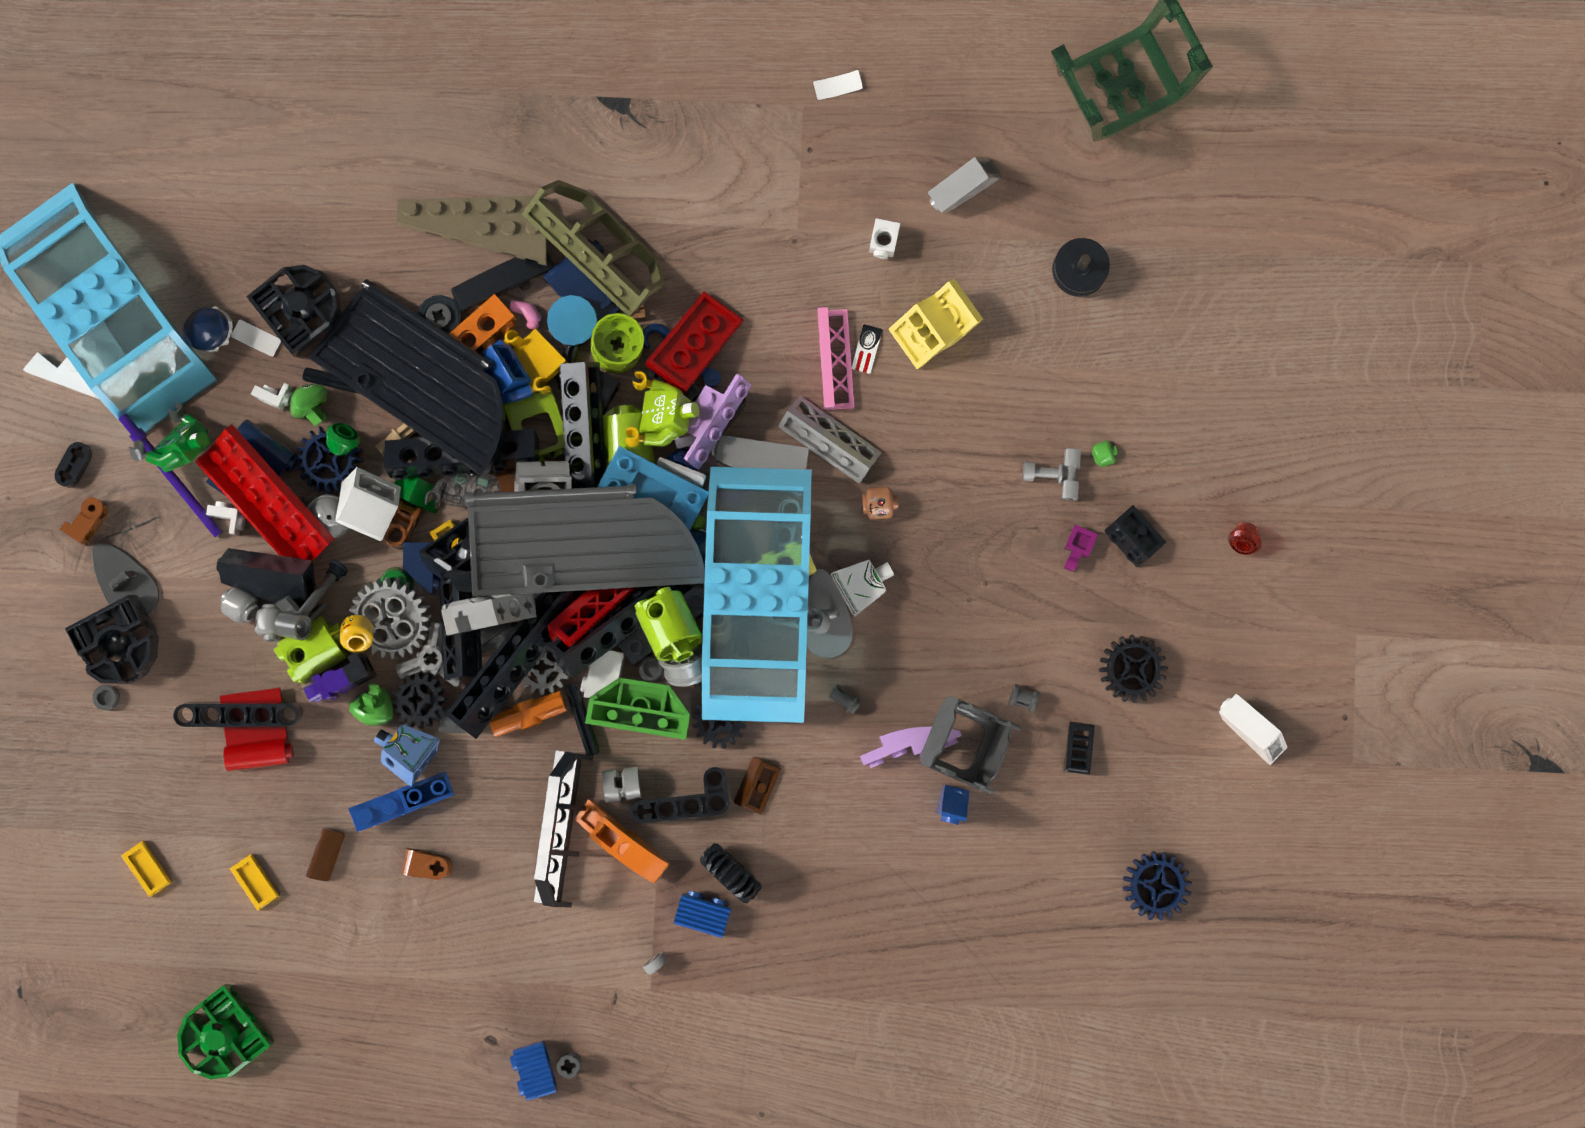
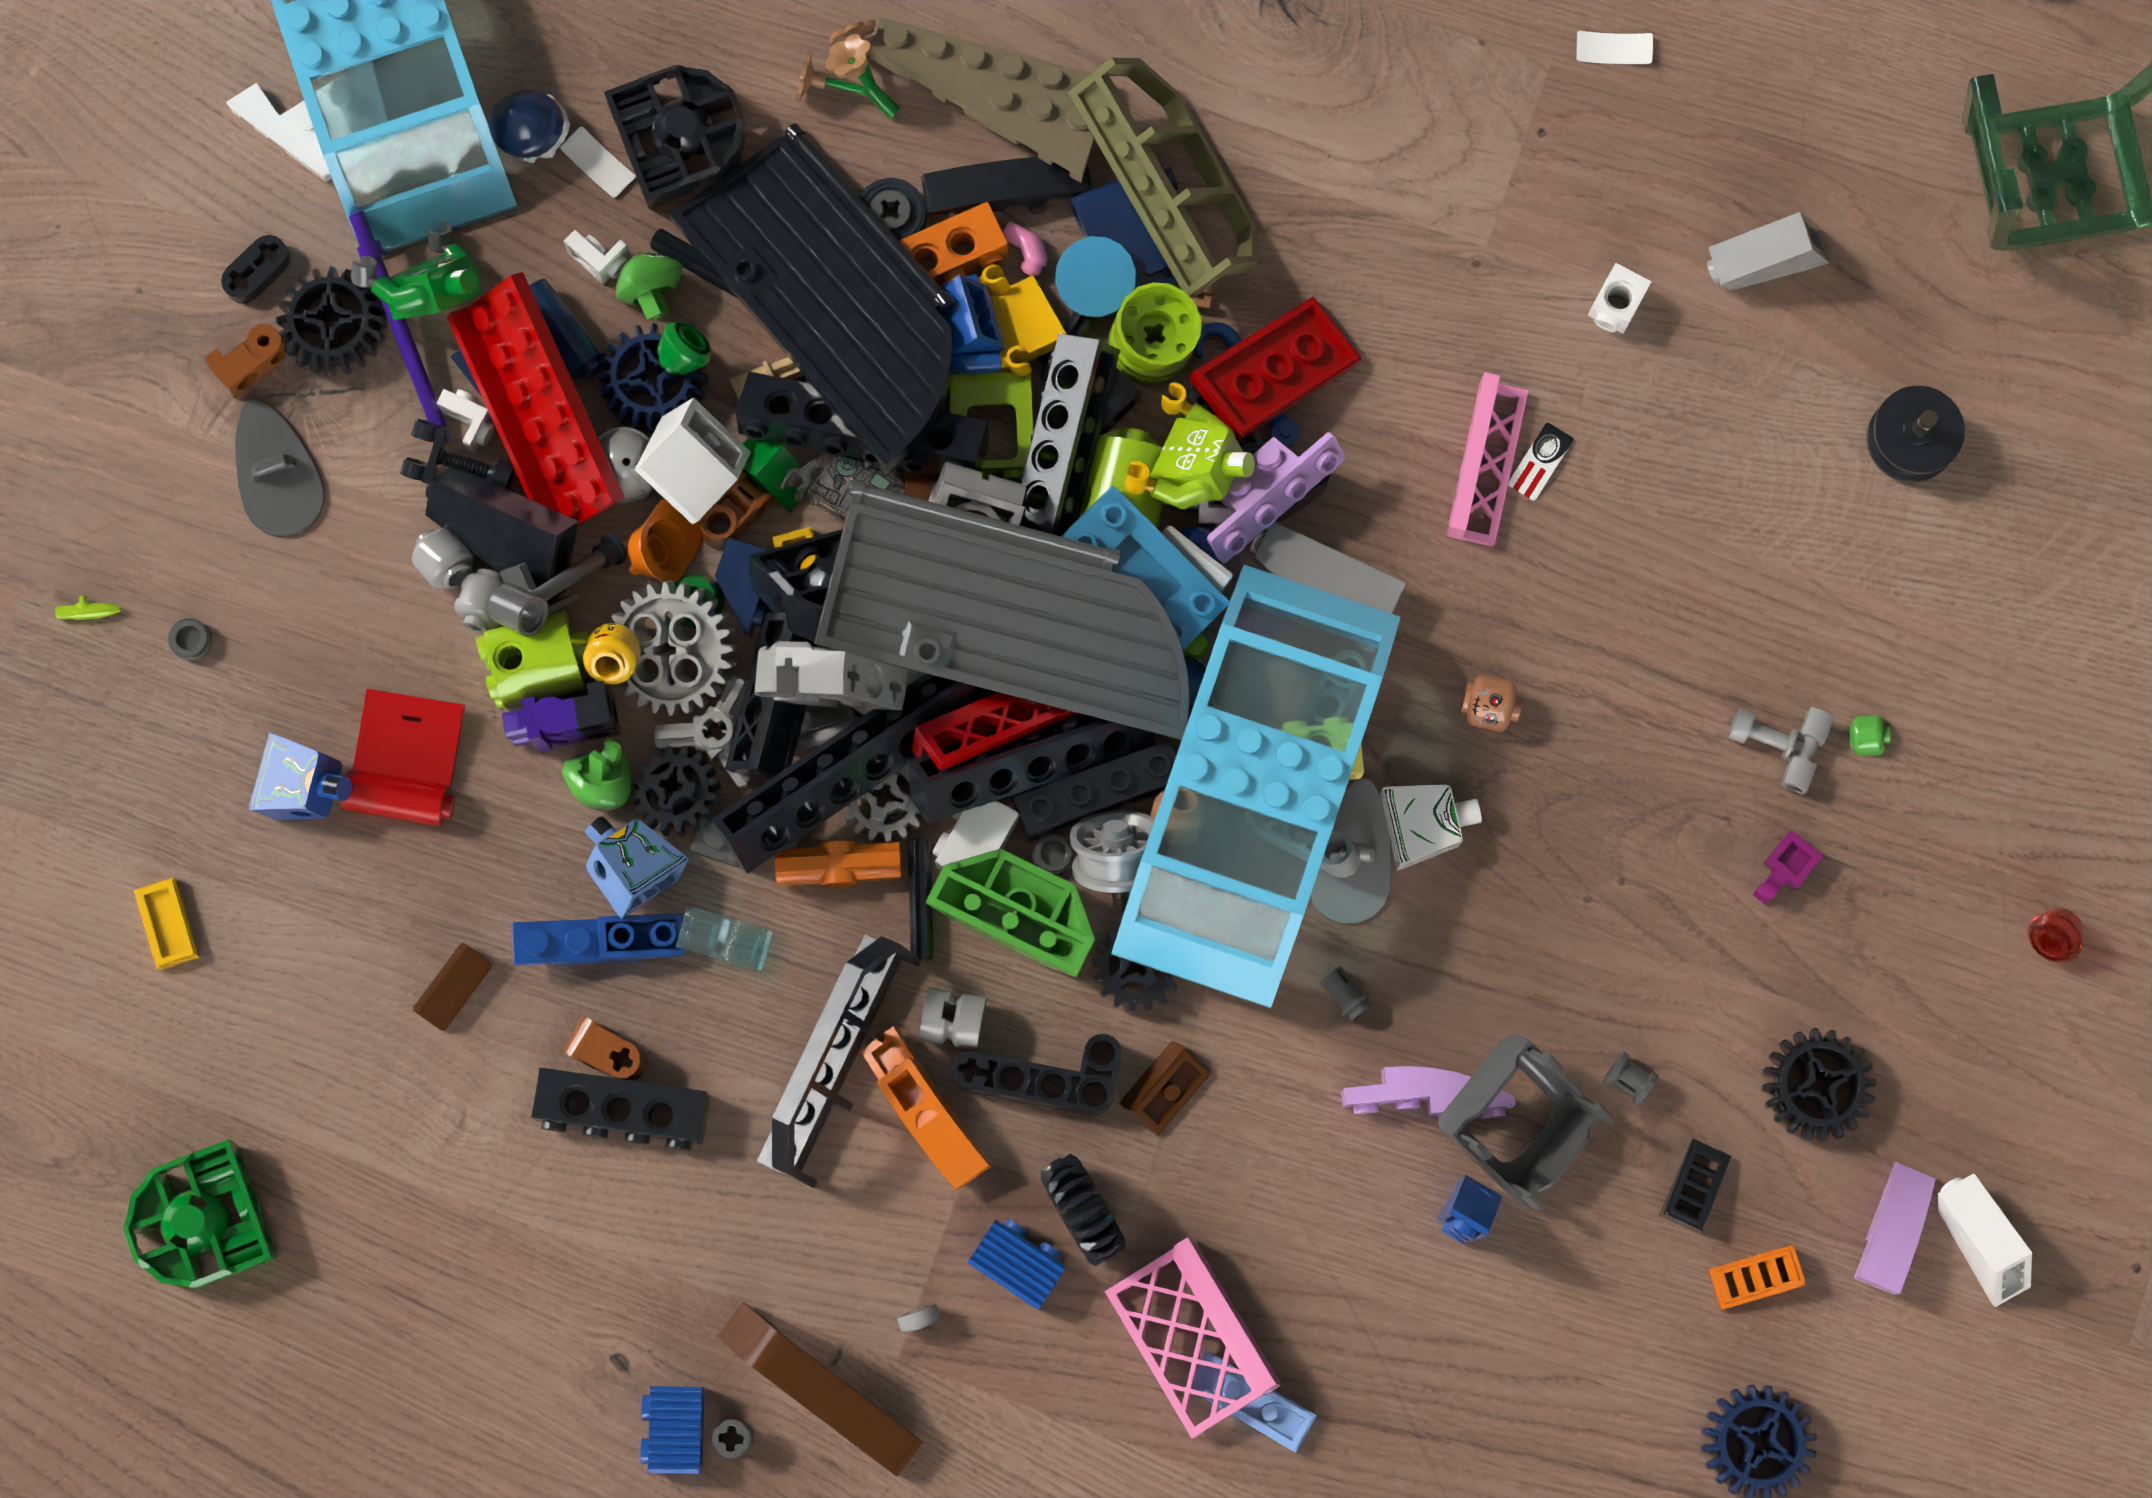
camera: 15 degrees right, 5 degrees down
black connector [65,595,159,684] -> none
black beam [173,701,303,727] -> none
yellow tile [229,854,280,911] -> none
lime cylinder [634,587,703,662] -> none
light grey fence [778,396,882,484] -> none
light yellow bracket [889,278,983,369] -> none
black bracket [1104,505,1166,567] -> none
none -> lime helmet [55,596,121,620]
none -> torso [248,733,352,820]
none -> black gear [276,266,388,377]
none -> black bar [400,419,515,490]
none -> black brick [531,1067,710,1151]
none -> orange piece [628,498,702,583]
none -> clear light blue slope [676,907,773,972]
none -> reddish brown beam [717,1302,923,1477]
none -> medium nougat plant [796,20,900,119]
none -> bright pink fence [1105,1237,1282,1439]
none -> light blue tile [1185,1350,1317,1453]
none -> orange slope [1707,1244,1806,1310]
none -> lavender slope [1854,1162,1936,1295]

